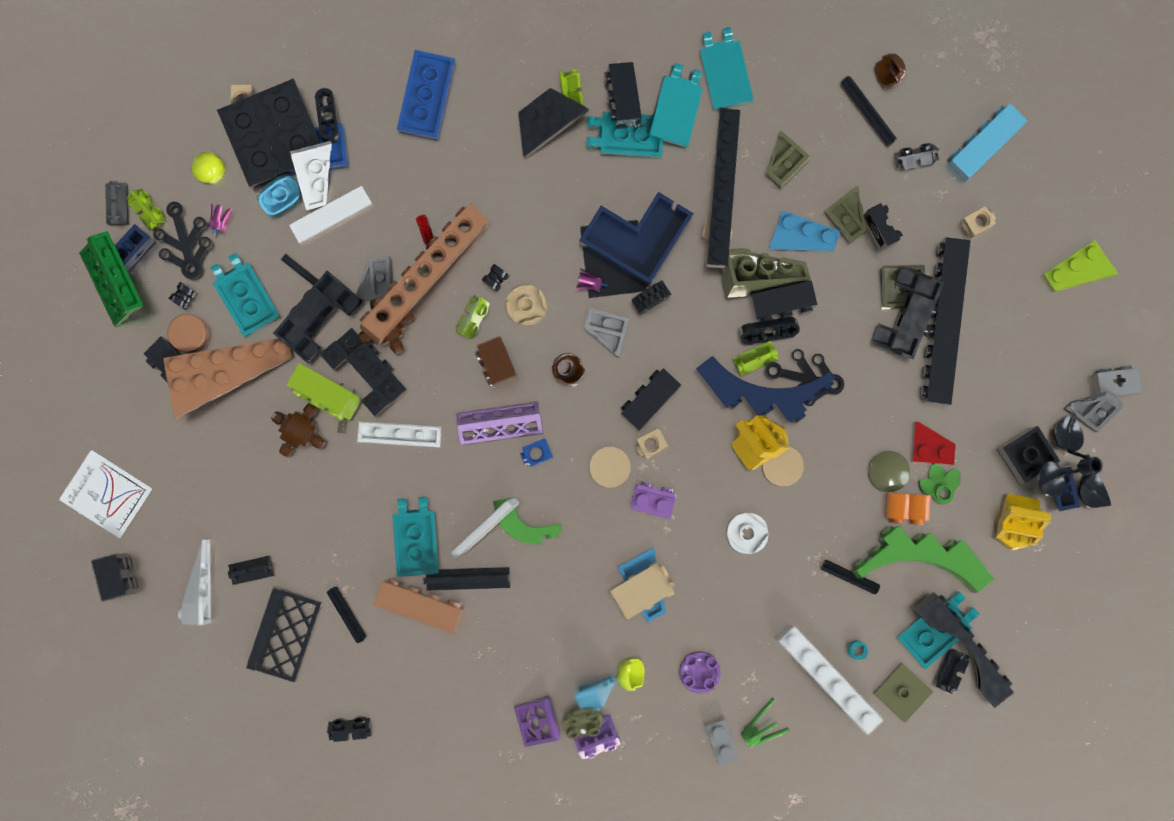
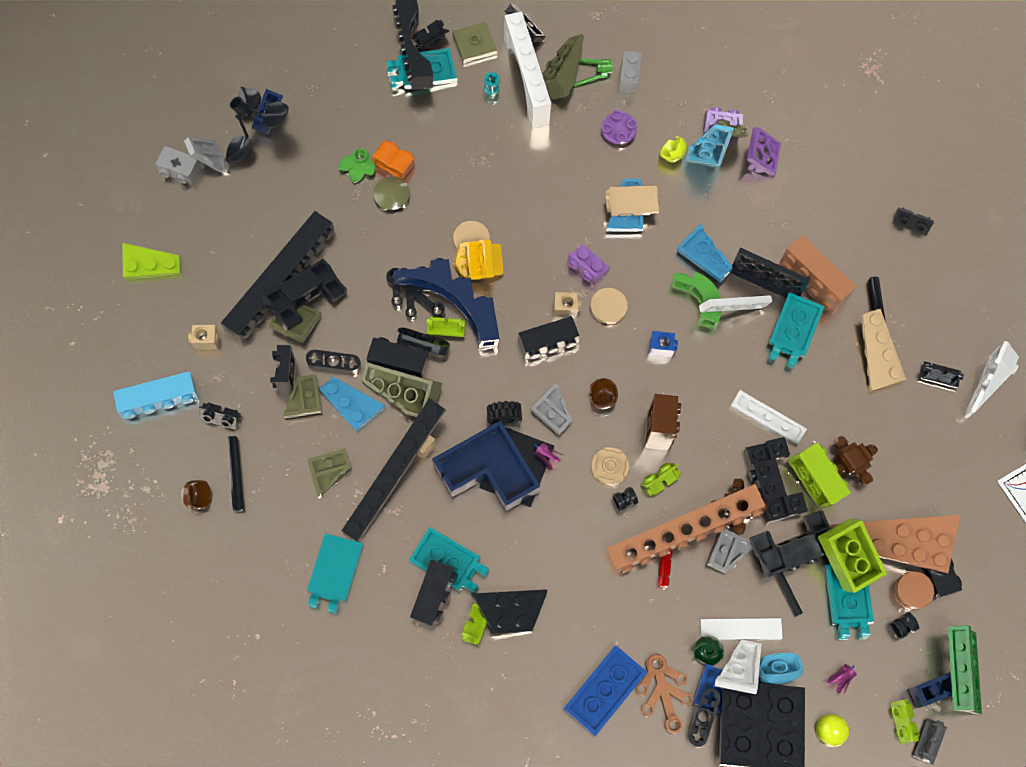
camera: 155 degrees left, 15 degrees down
black plant [153,201,212,279] -> none
black fence [246,586,321,682] -> none
lavender fence [456,401,543,445] -> none
teal tile [648,63,703,148] -> none
white plate [726,513,768,554] -> none
black axle [821,560,880,595] -> none
bright green arch [853,525,994,593] -> none
red wing [912,422,956,465] -> none
yellow piece [995,494,1051,550] -> none
black brick [998,426,1060,484] -> none
none -> black beam [306,349,361,374]
none -> black hinge [504,3,546,42]
none -> olive wedge [541,34,584,99]
none -> nougat plant [636,654,694,734]
none -> dark azure wing [677,224,733,282]
none -> dark green hair [693,635,724,665]
none -> lime brick [818,518,887,593]
none -> tan wing [861,309,906,392]

